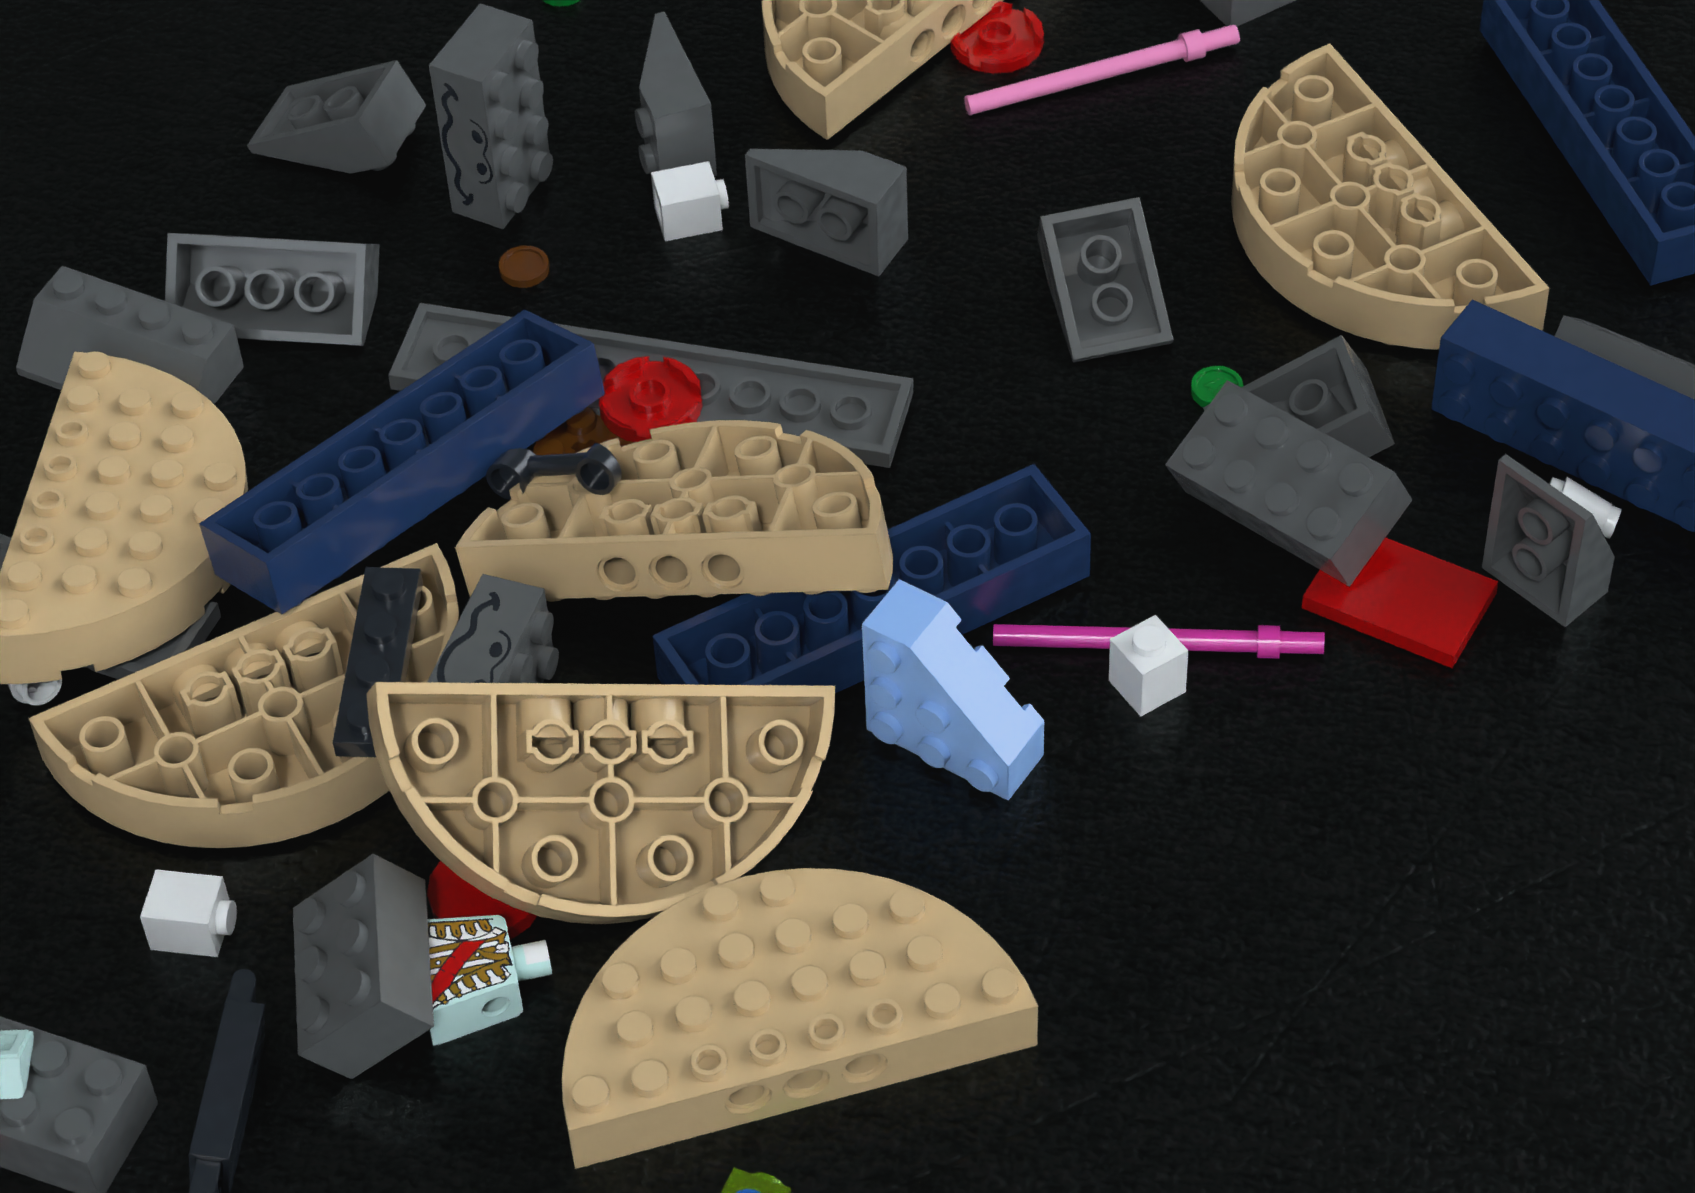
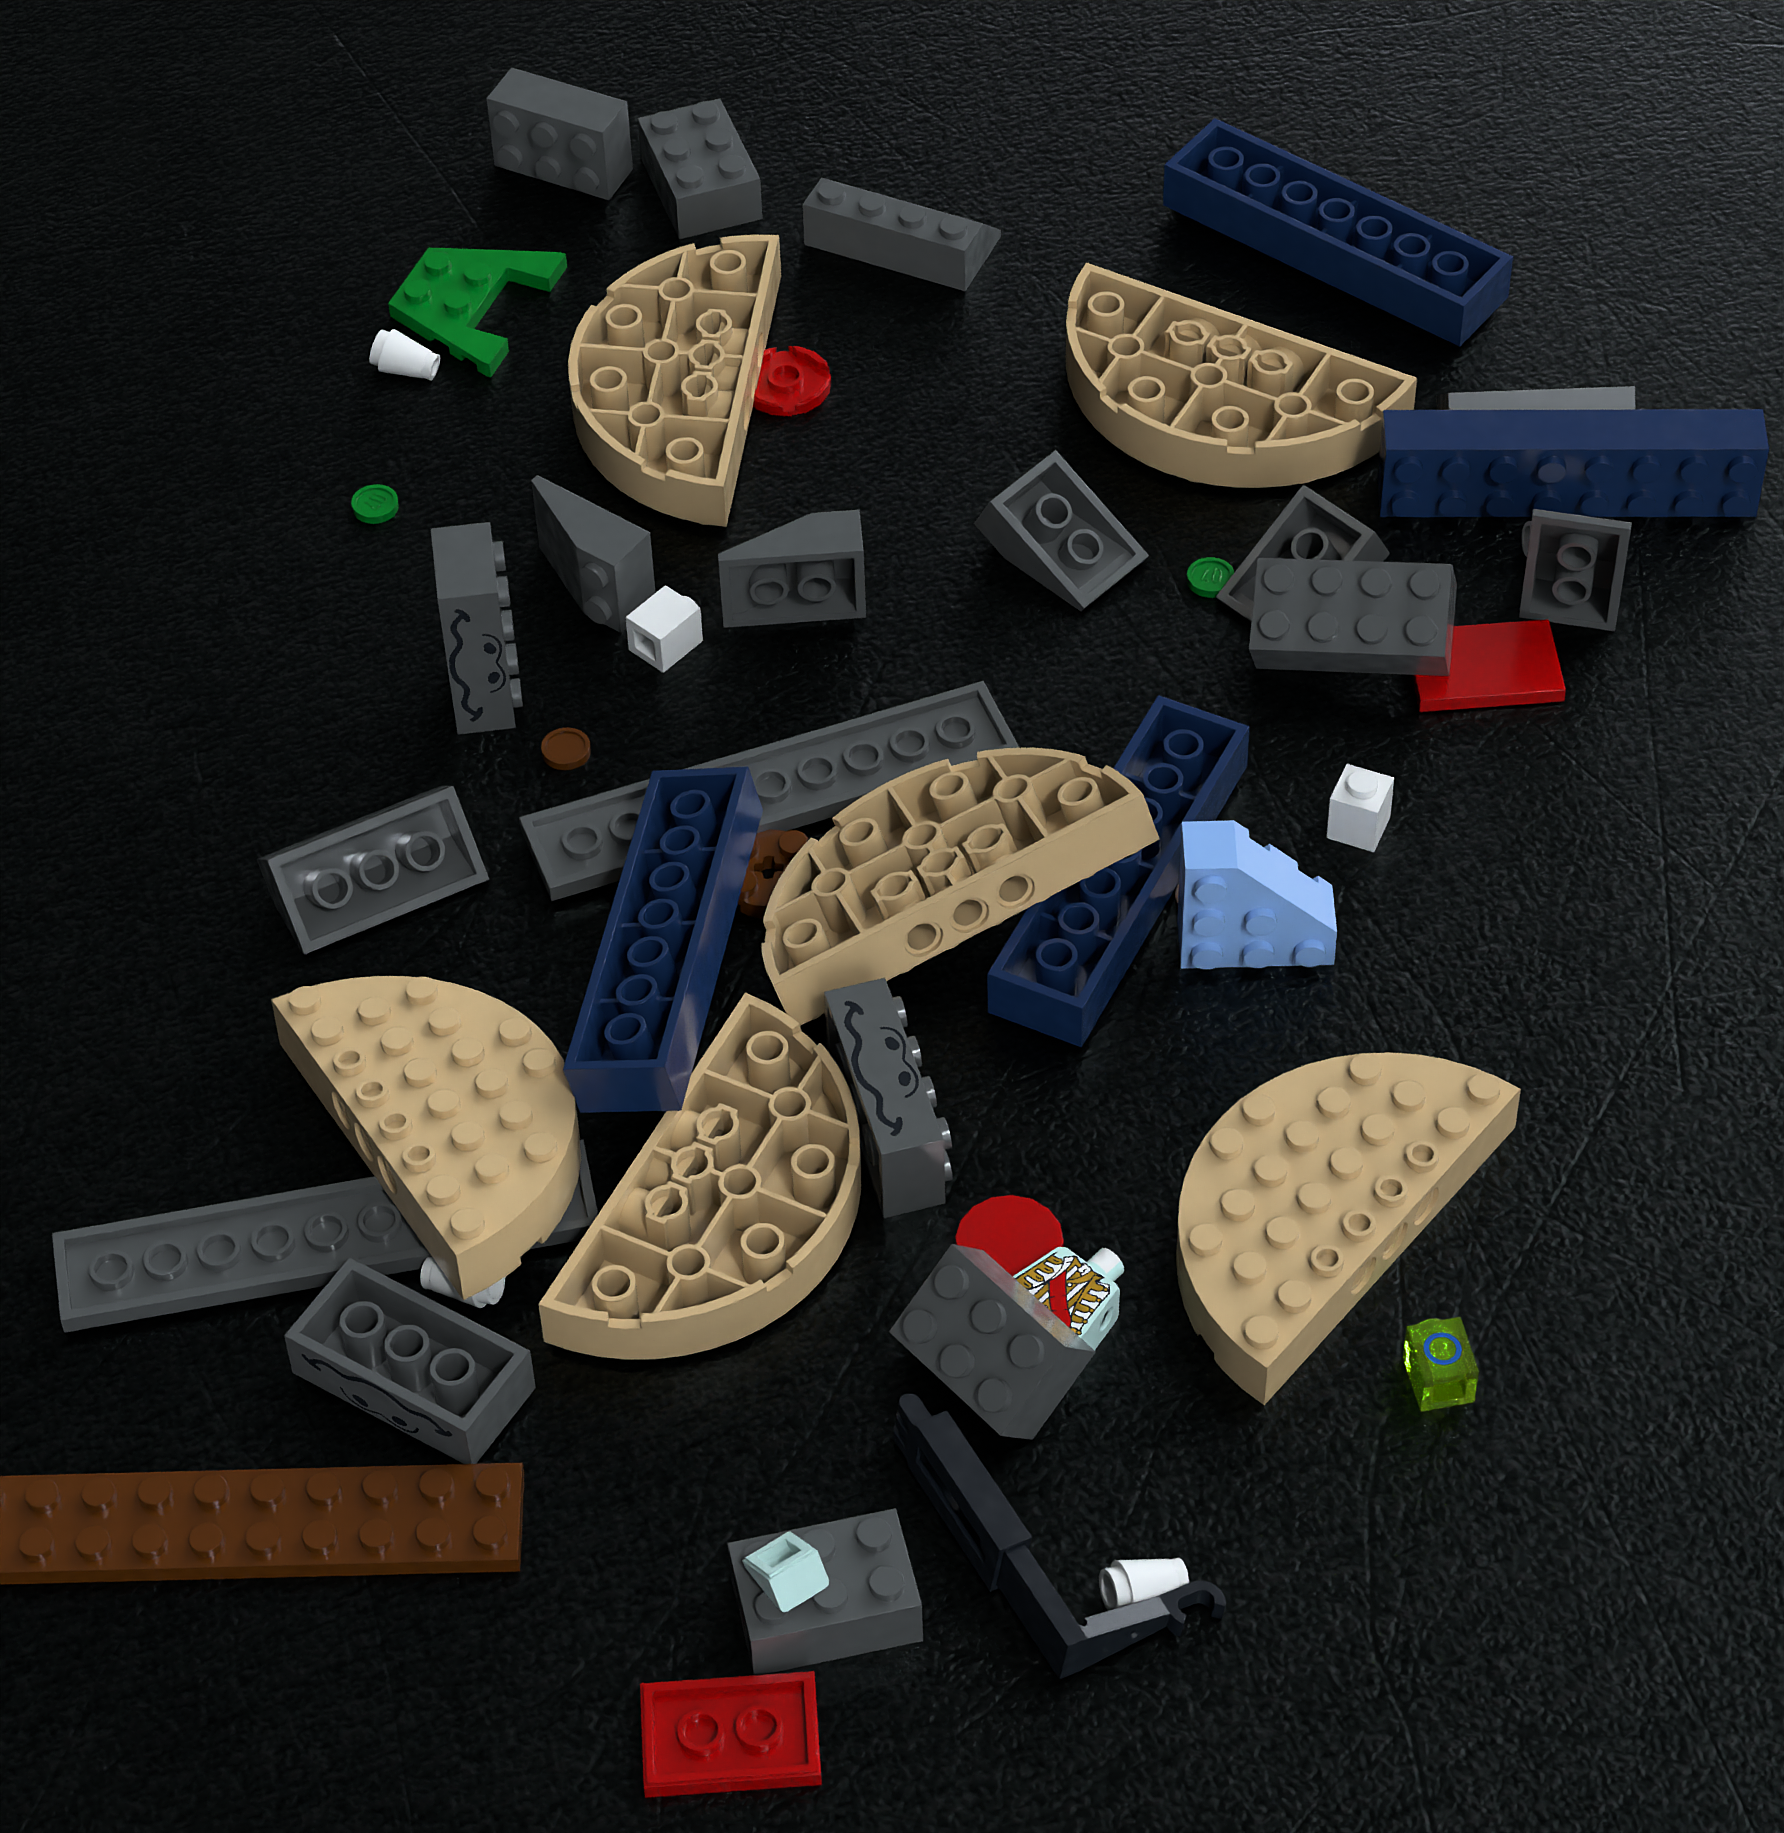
camera: 35 degrees left, 0 degrees up
dark grey slope [16,266,244,404] -> none
white brick [140,870,237,957] -> none
dark grey slope [247,60,426,174] -> none
black plate [333,567,423,758] -> none
tan brick [367,682,835,924] -> none
black bar [486,443,622,500] -> none
red tile [599,356,703,442] -> none
bright pink bar [964,25,1240,115] -> none
dark pink bar [993,624,1325,659] -> none

